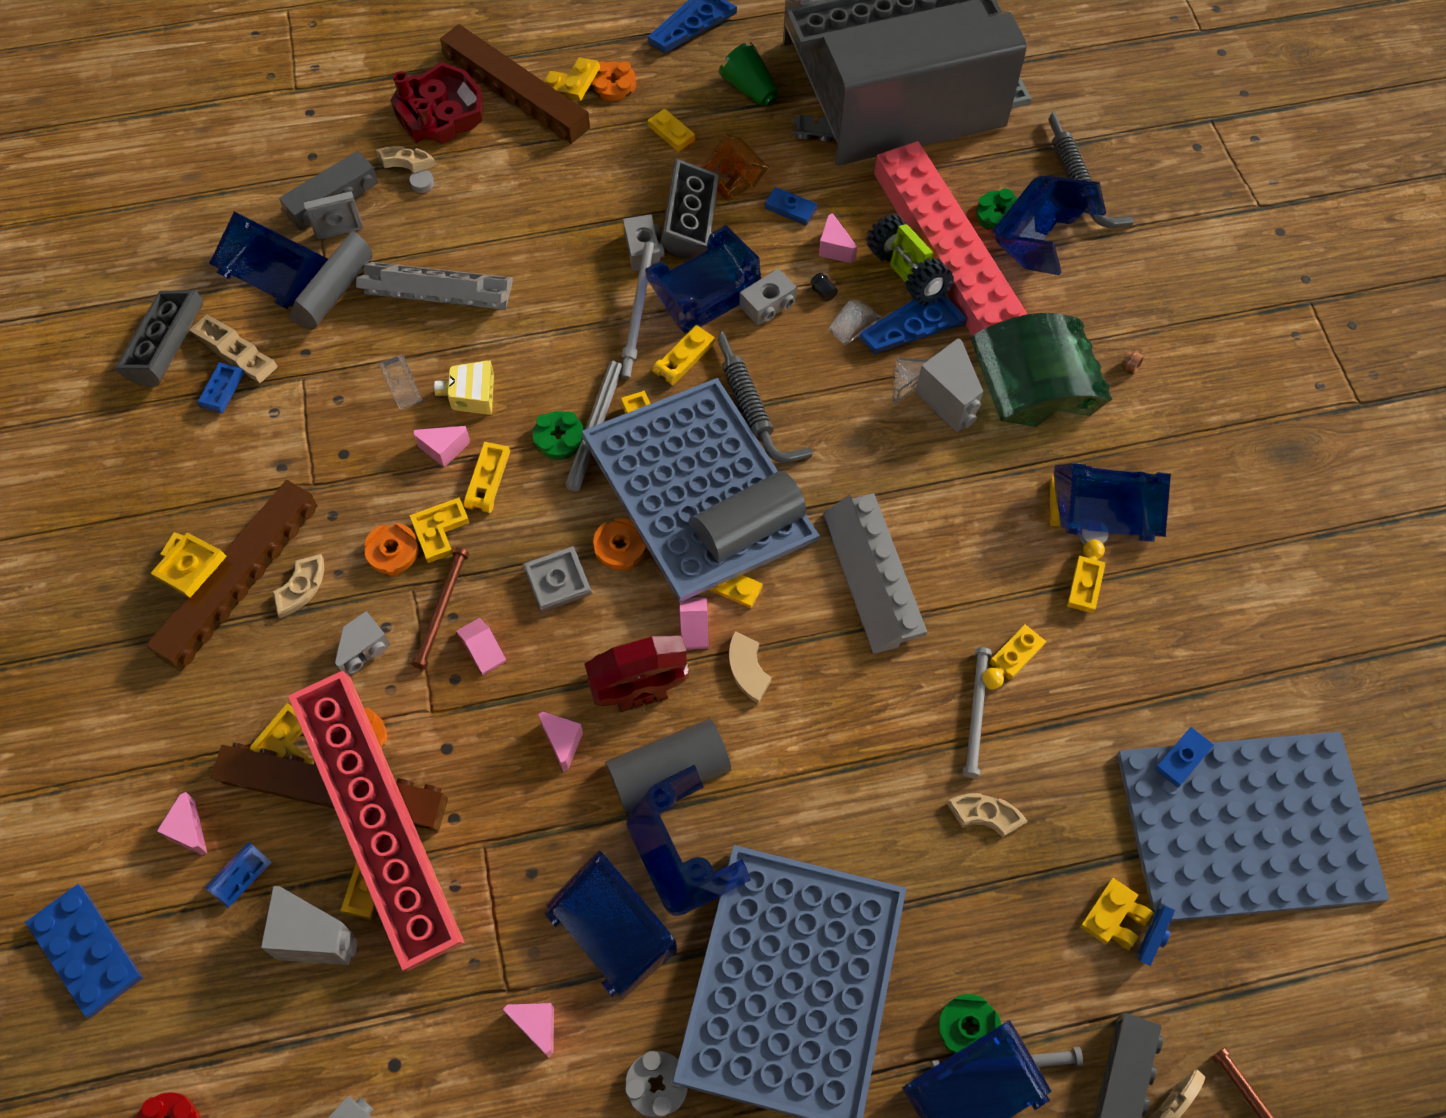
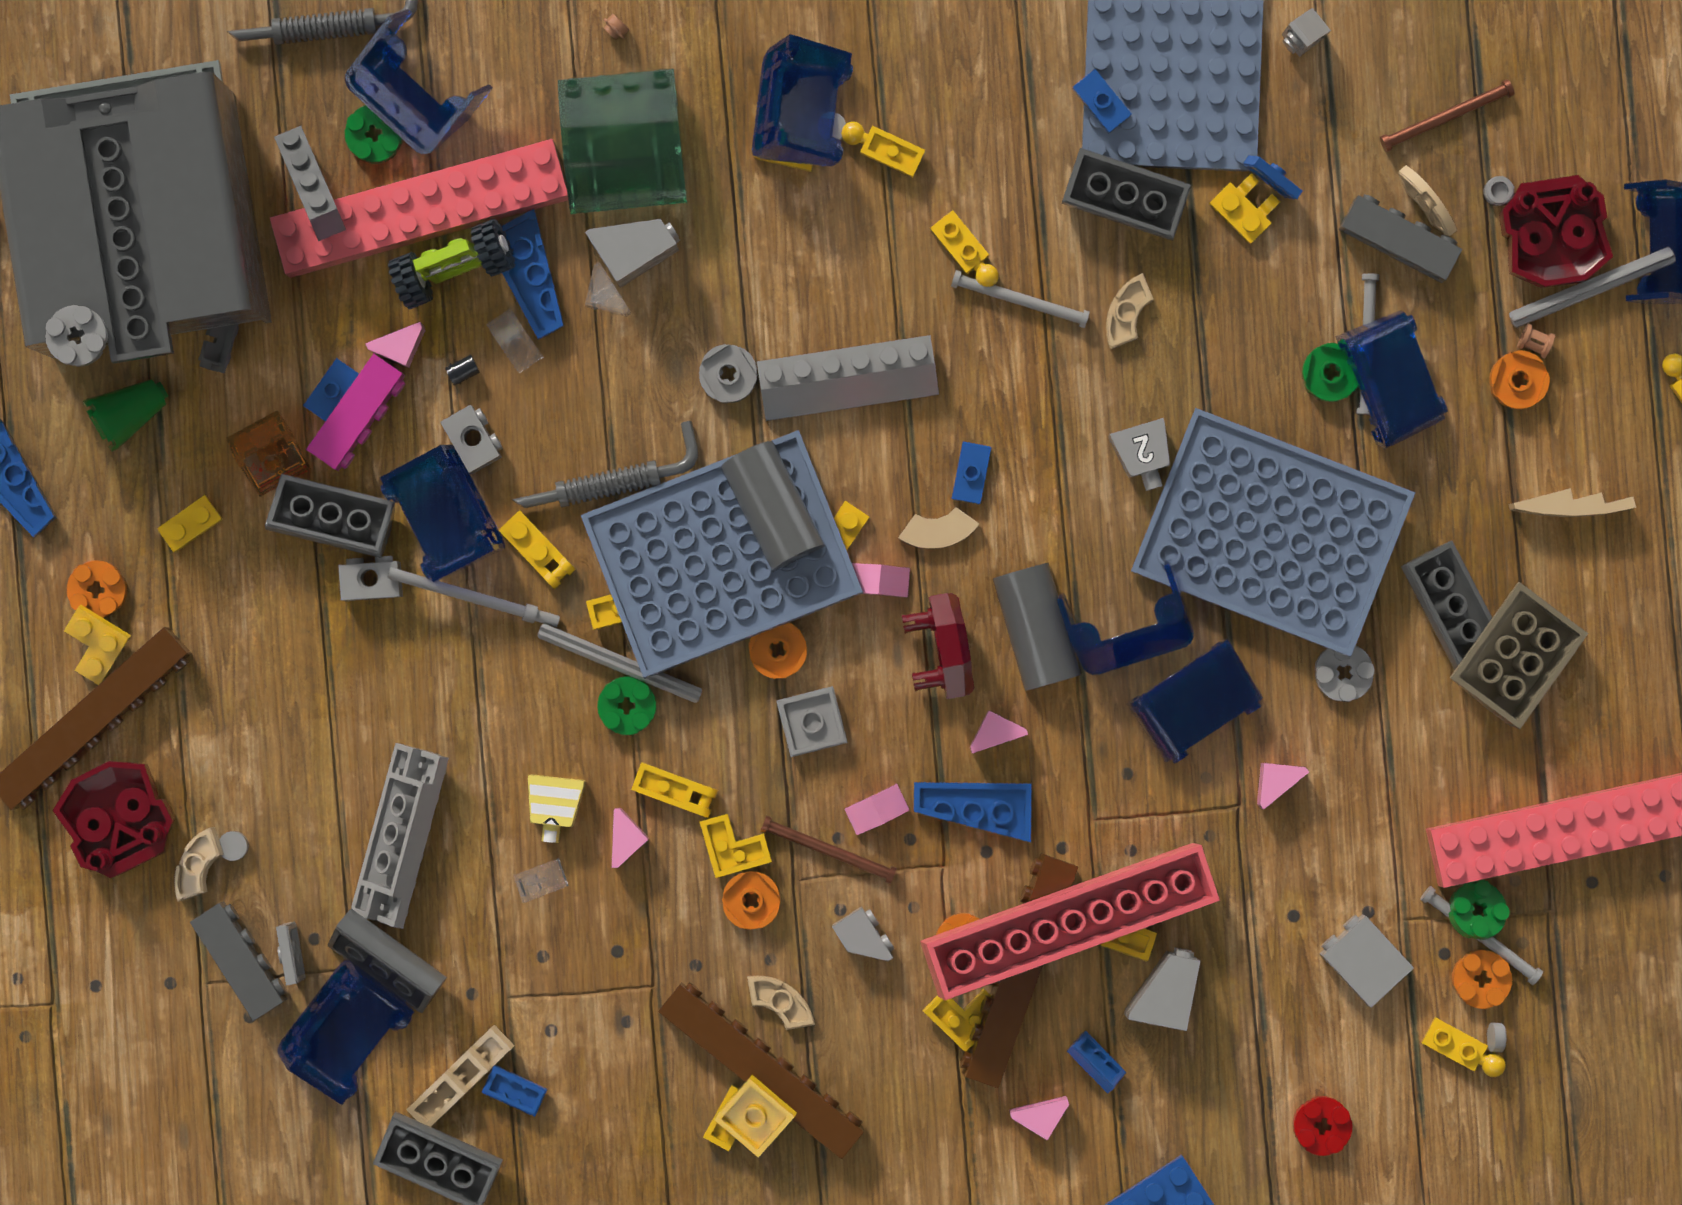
camera: 80 degrees left, 25 degrees up
none -> brick [274,126,346,241]
none -> dark pink brick [306,353,406,471]
none -> light grey plate [699,344,757,403]
none -> blue wing [914,782,1031,842]
none -> blue plate [951,441,991,504]
none -> dark grey brick [1061,148,1191,241]
none -> light grey torso [1108,418,1170,491]
none -> light grey slope [1282,8,1331,57]

